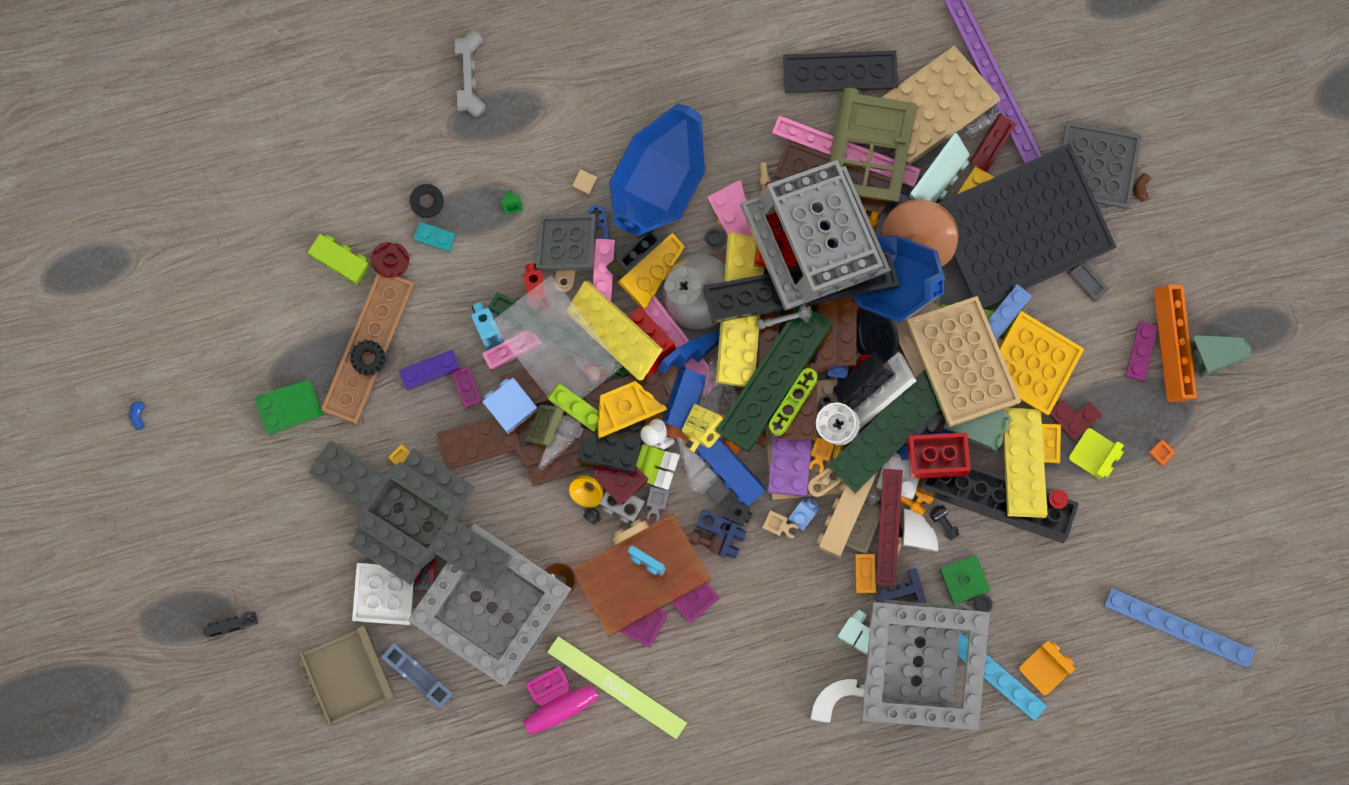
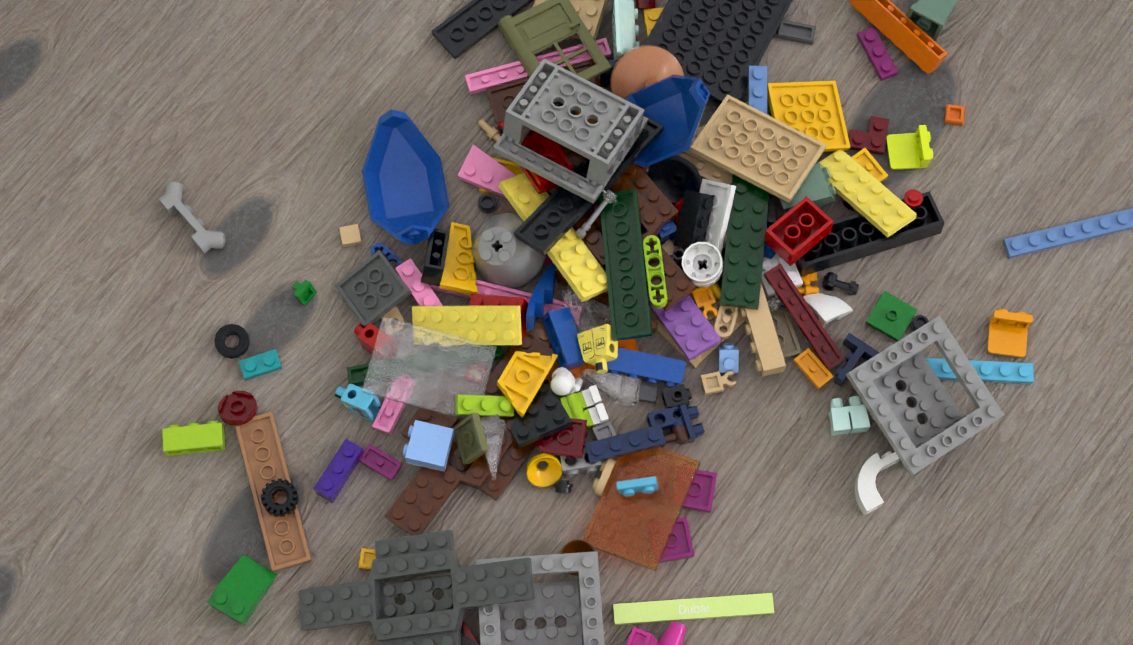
camera: 40 degrees left, 10 degrees down
none -> dark blue plate [585,424,666,464]

